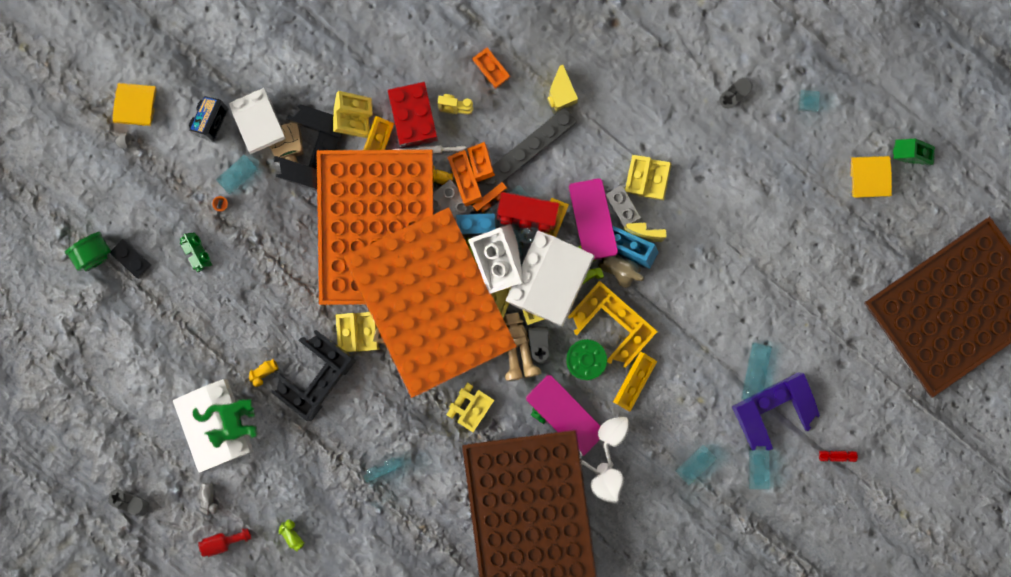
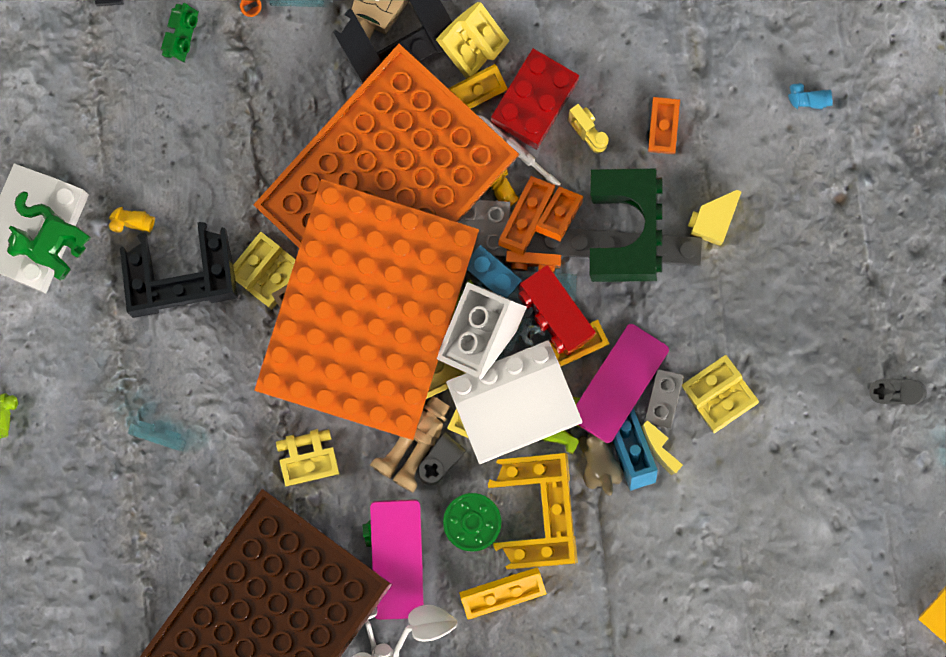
camera: 45 degrees right, 0 degrees up
none -> dark green arch [589,168,663,282]

